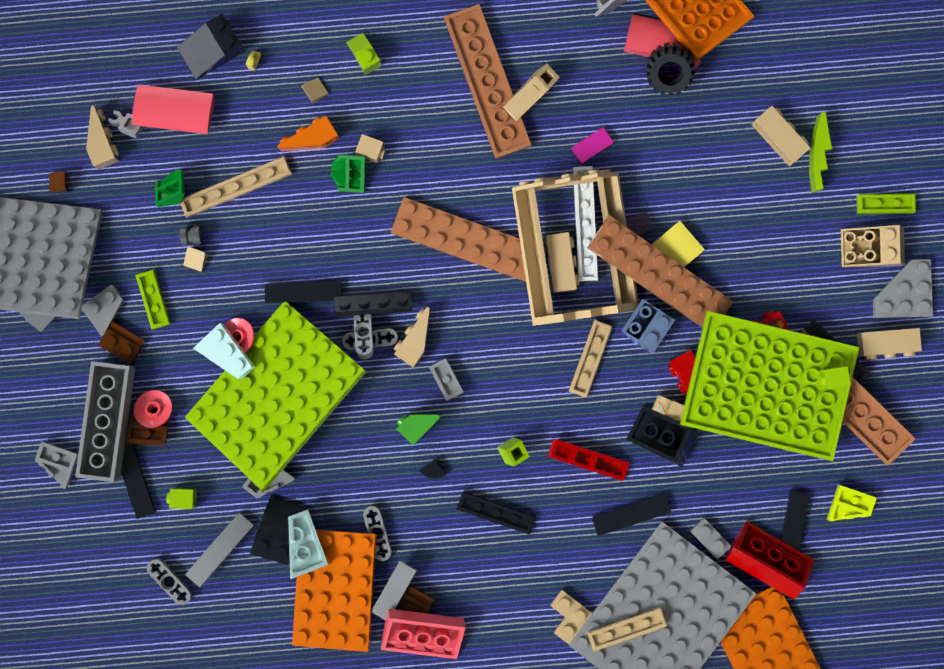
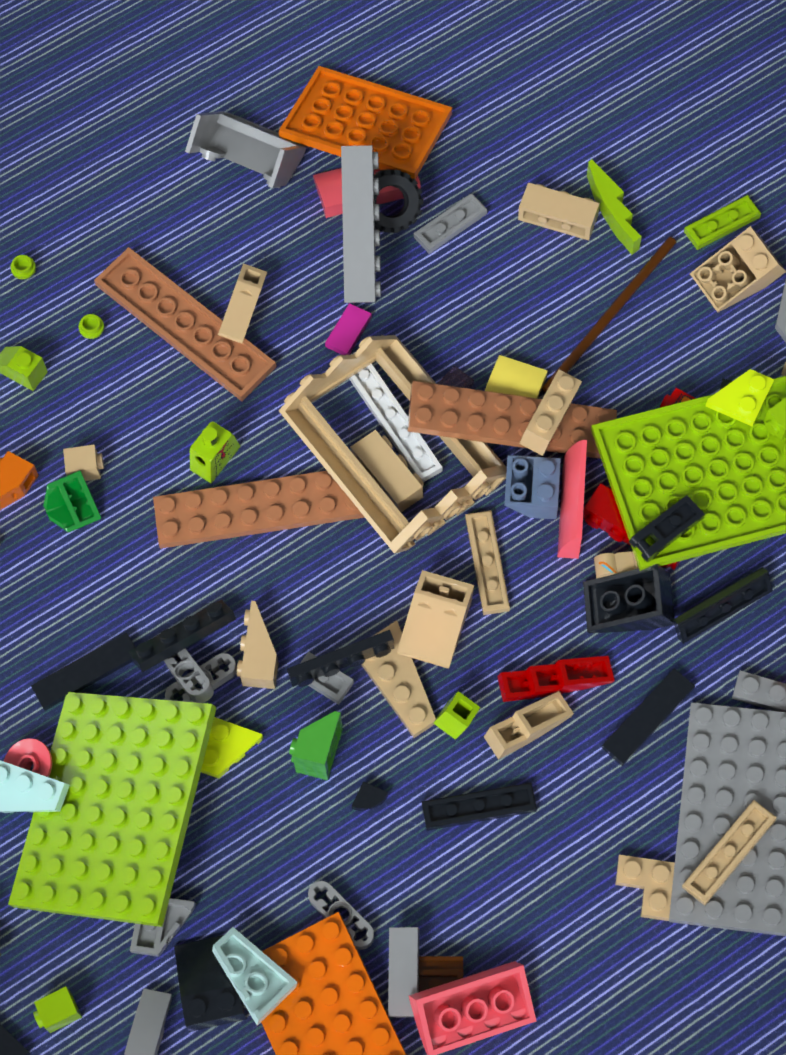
camera: 30 degrees left, 20 degrees down
none -> lime plate [78,314,104,339]
none -> lime torso [190,421,240,483]
none -> neon yellow wing [201,717,263,779]
none -> black plate [287,630,394,687]
none -> light grey brick [341,145,381,303]
none -> tan wing [361,621,436,738]
none -> tan slope [397,570,474,669]
none -> light grey tile [414,193,487,254]
none -> tan slope [484,691,574,760]
none -> tan brick [519,370,582,456]
none -> reddish brown piece [542,237,676,393]
none -> coral slope [557,440,587,559]
none -> black plate [629,495,705,562]
none -> black tile [673,567,773,644]
none -> neon yellow wing [706,369,775,427]

